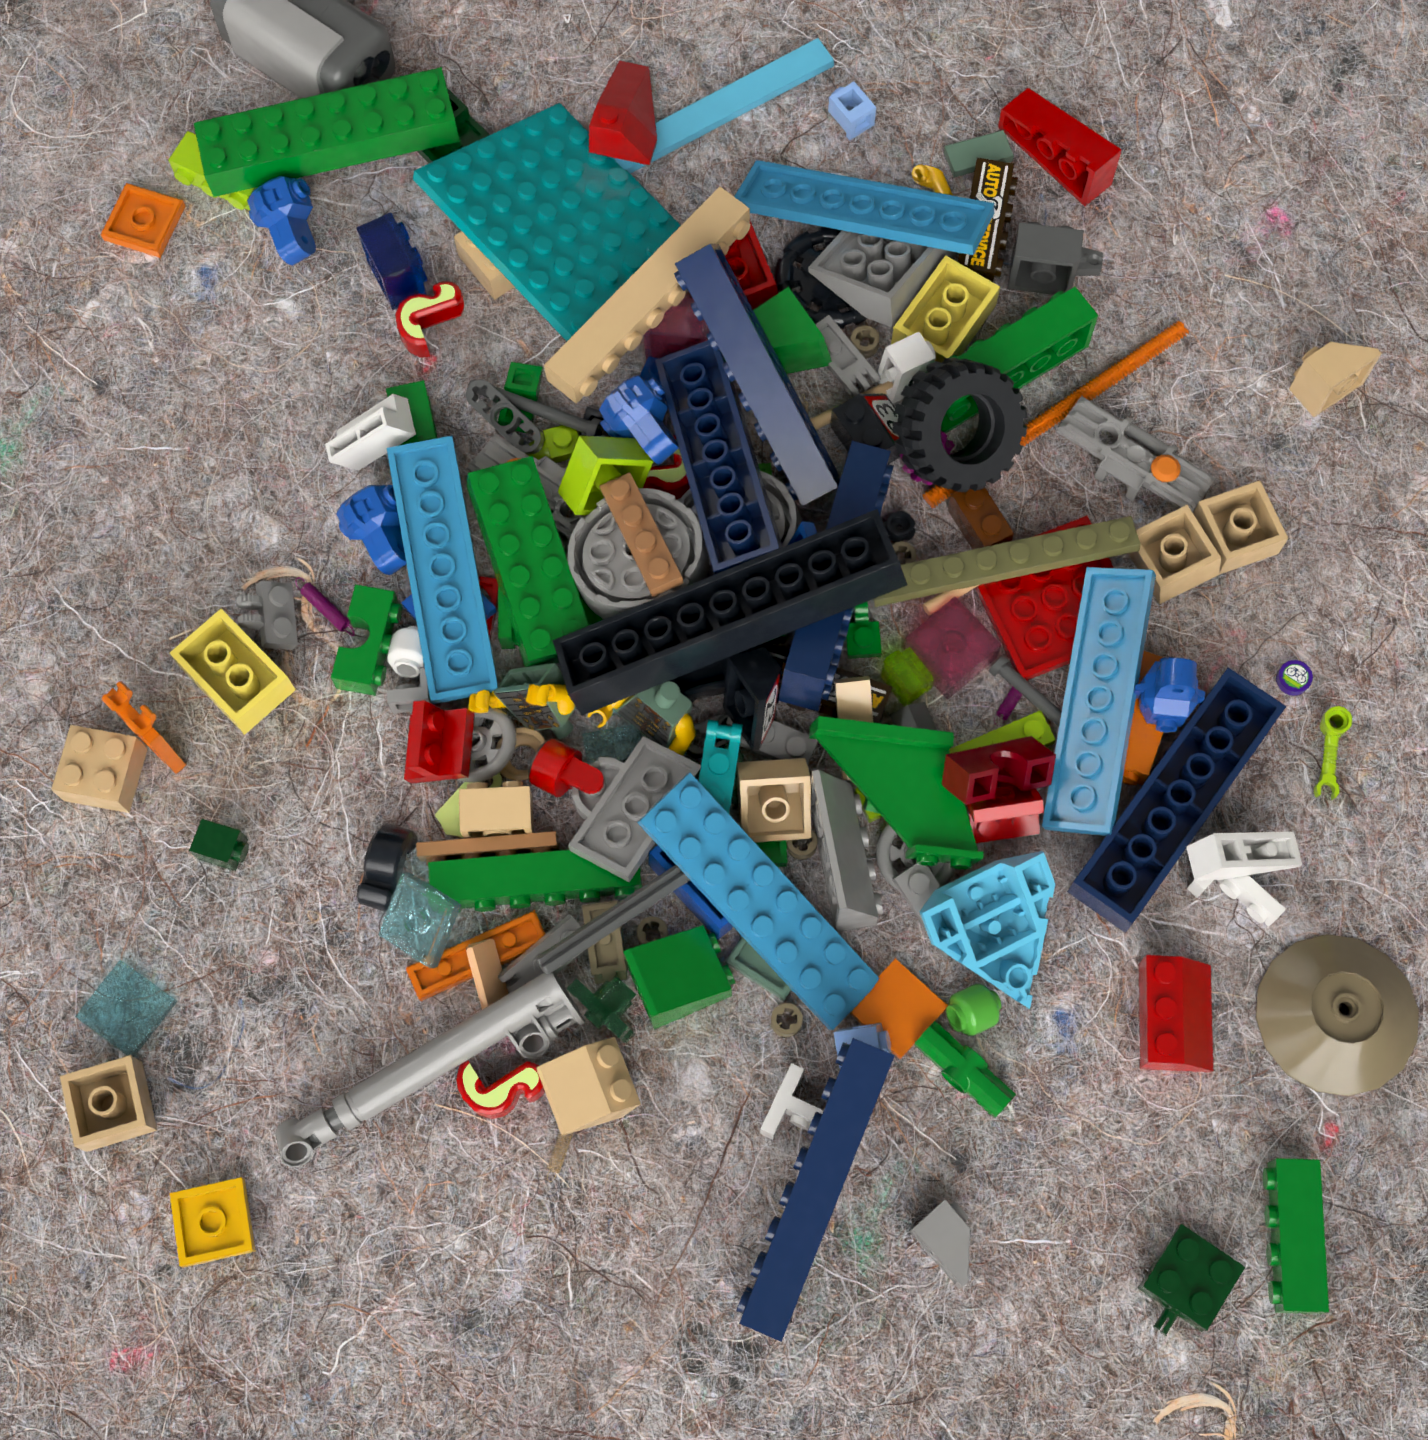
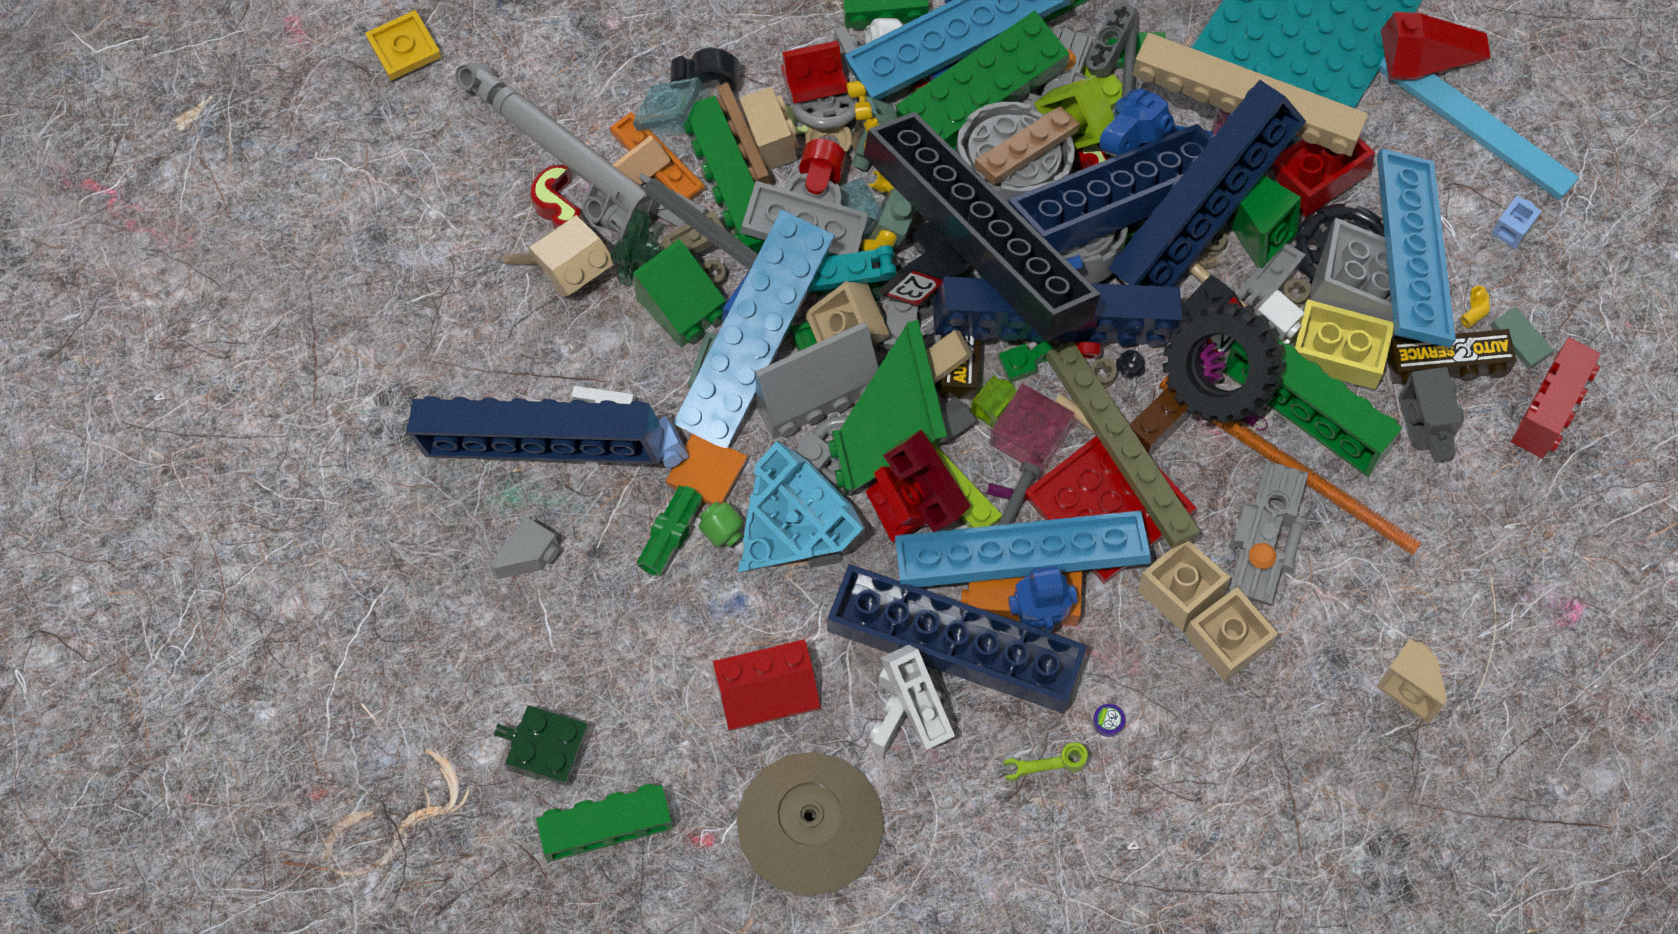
camera: 70 degrees right, 5 degrees down
dark tan bush [770,1003,803,1038] -> none

